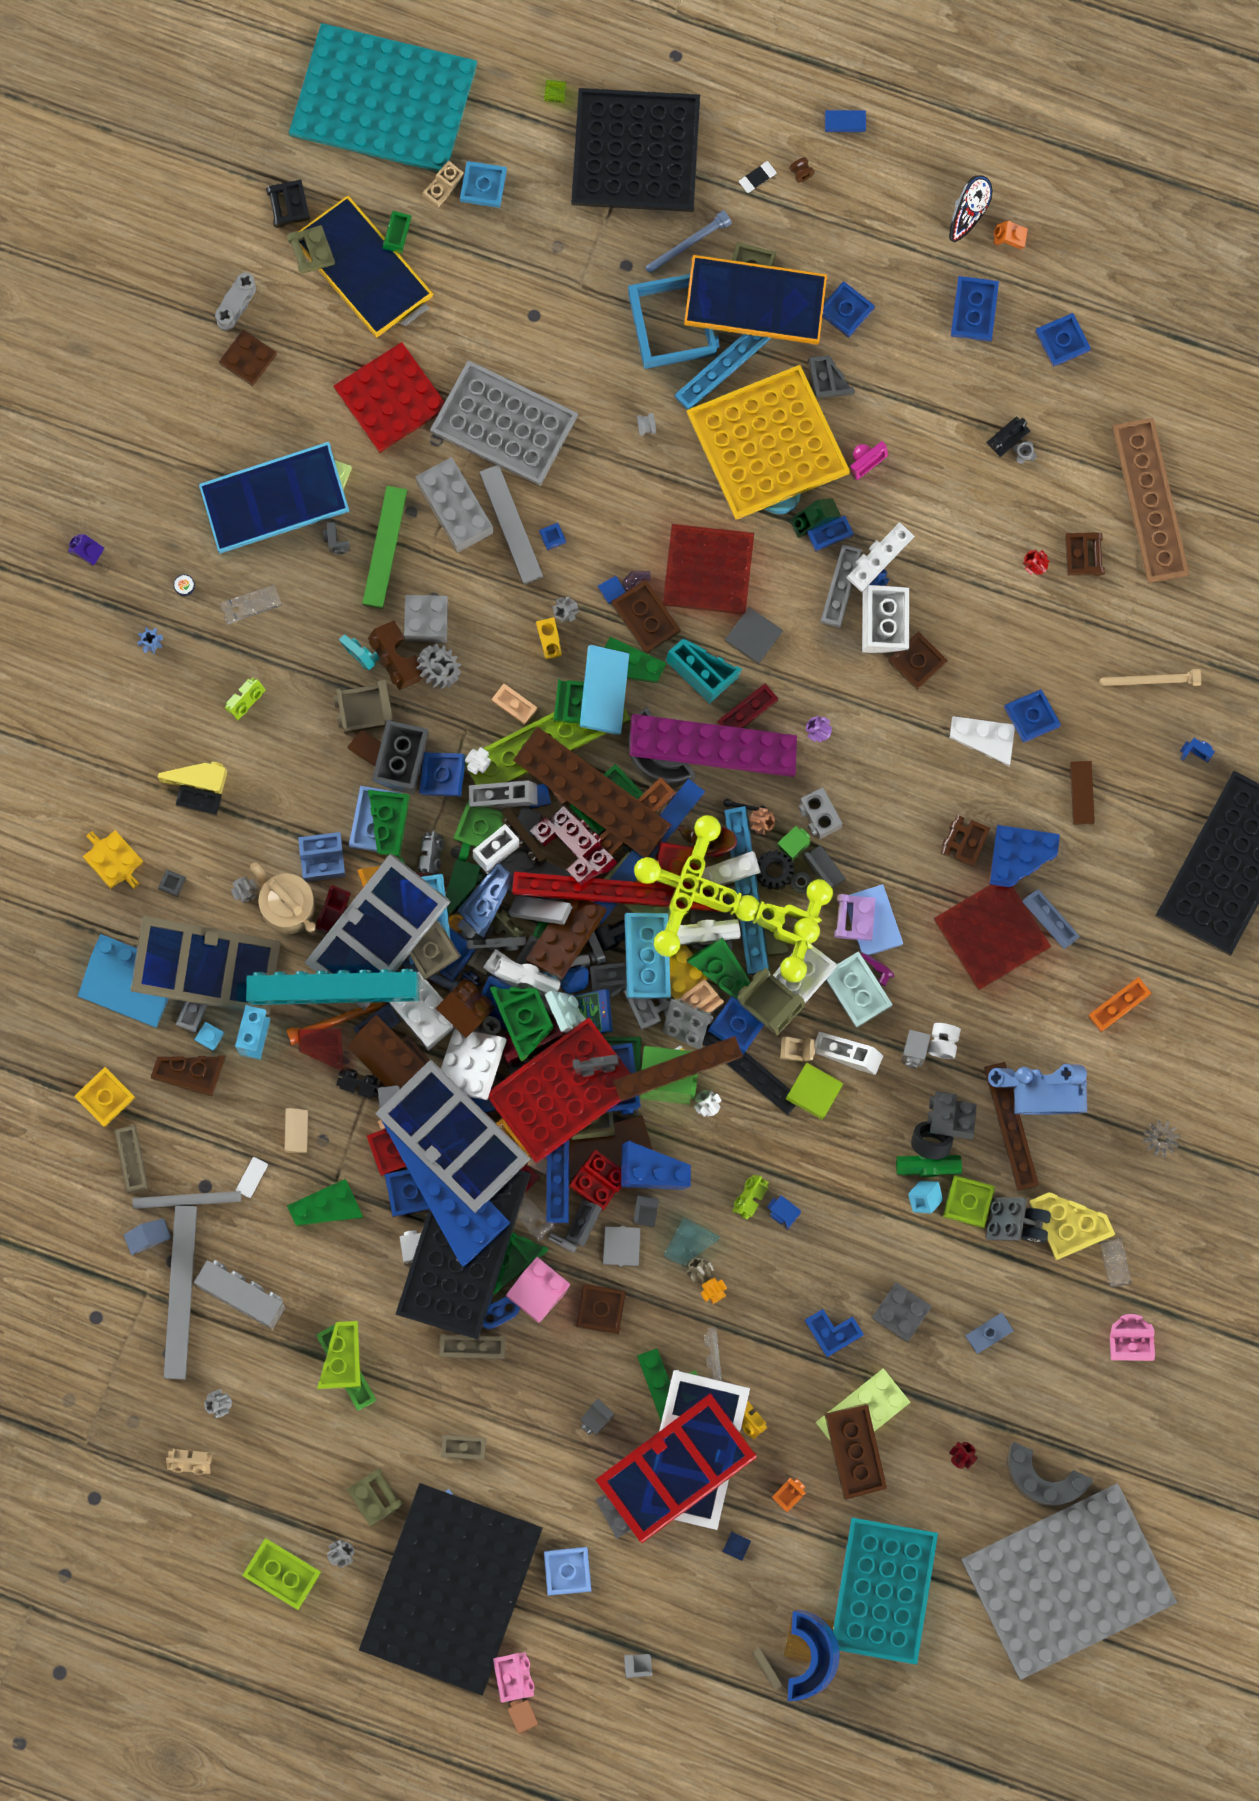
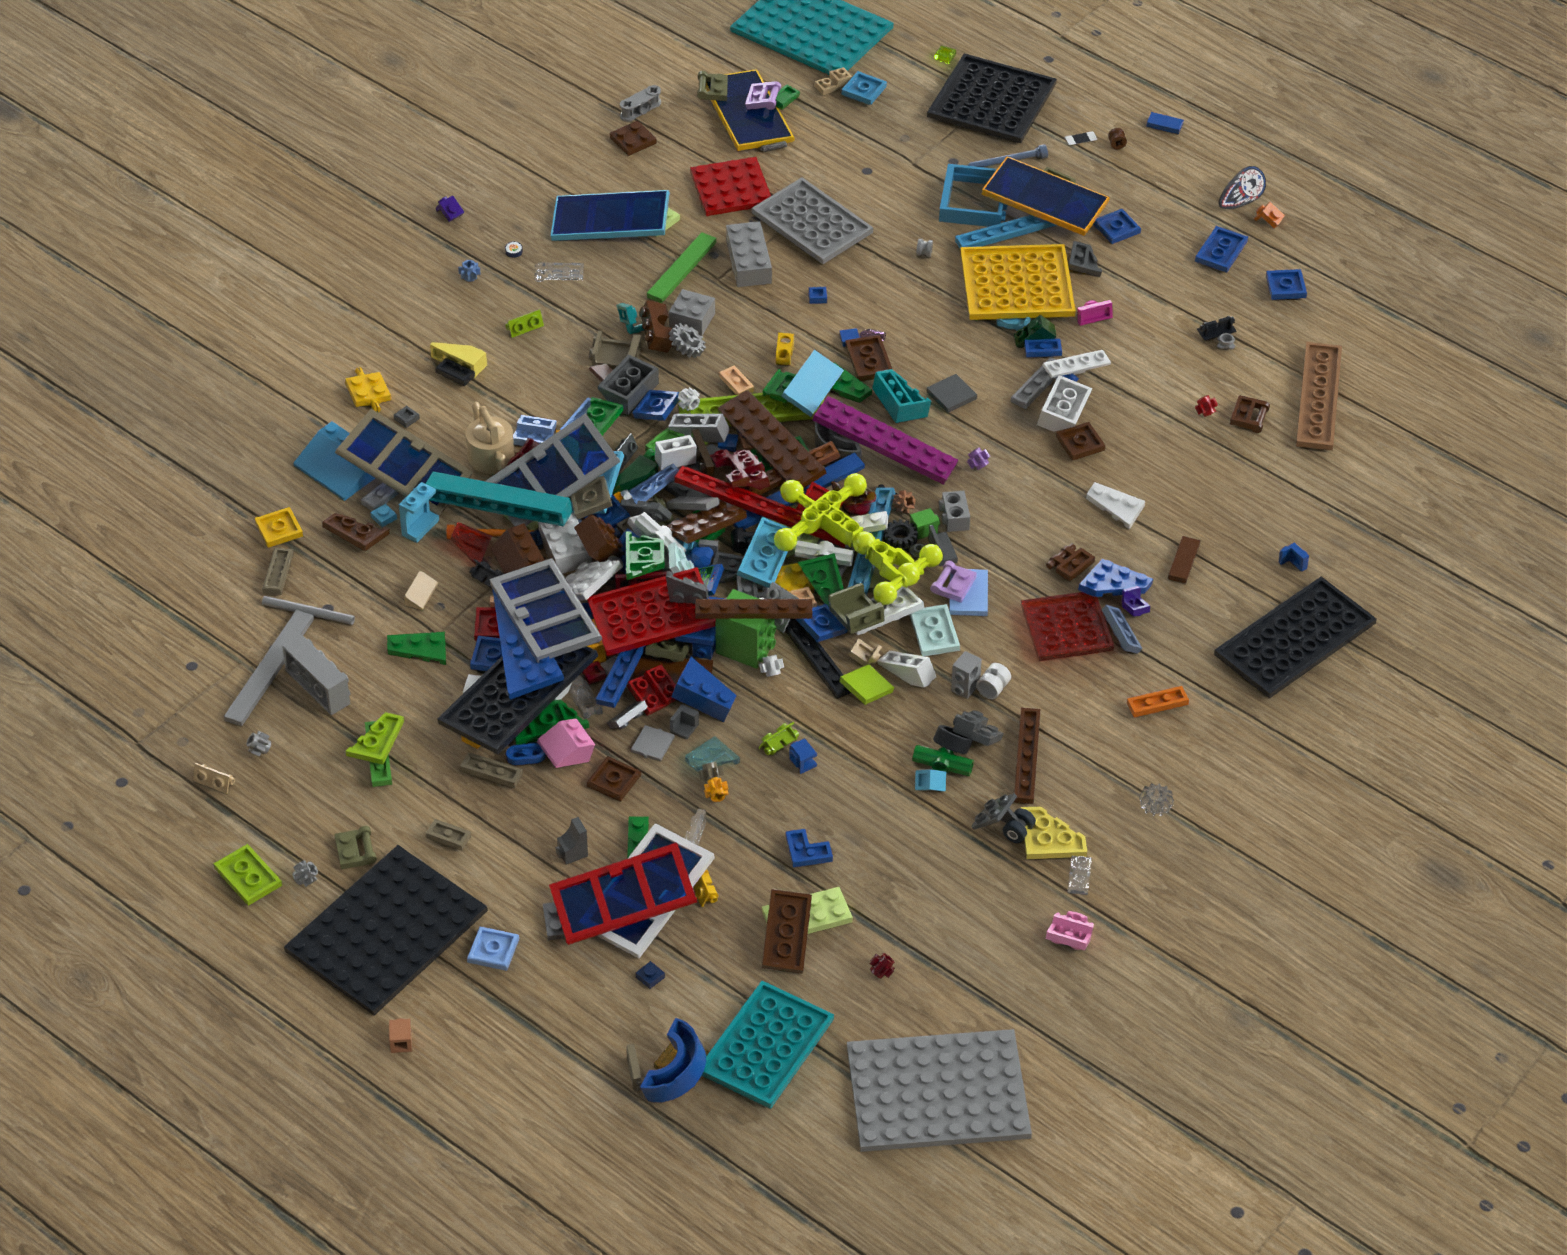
camera: 20 degrees right, 30 degrees down
sand blue slope [124,1219,172,1255] -> none
light grey gear [231,877,258,903] -> none
white sticker [236,1157,268,1198] -> none
black plate [266,179,310,228] -> none
dark grey bracket [323,522,350,555] -> none
light grey tile [480,465,543,585] -> none
bright pink bracket [493,1652,534,1703] -> none
light grey pin [548,1233,578,1253] -> none
light grey gear [552,596,579,623] -> none
dark grey plate [586,932,606,965] -> none
light grey panel [624,1654,652,1678] -> none
clear red plate [663,524,754,614] -> none
dark red plate [716,683,778,728] -> none
orange bracket [771,1478,806,1513] -> none
magenta bar [861,952,895,987] -> none
flat silver plate [871,1282,932,1343] -> none
lime tile [943,1175,995,1228] -> none
sand blue plate [965,1313,1014,1354] -> none
medium blue piece [988,1064,1087,1115] -> none
blue plate [1004,689,1061,743] -> none
dark grey brick [1007,1441,1093,1506] -> none
tan piece [1100,669,1201,686] -> none
none -> lavender plate [745,81,781,110]
none -> dark purple bracket [1122,586,1150,617]

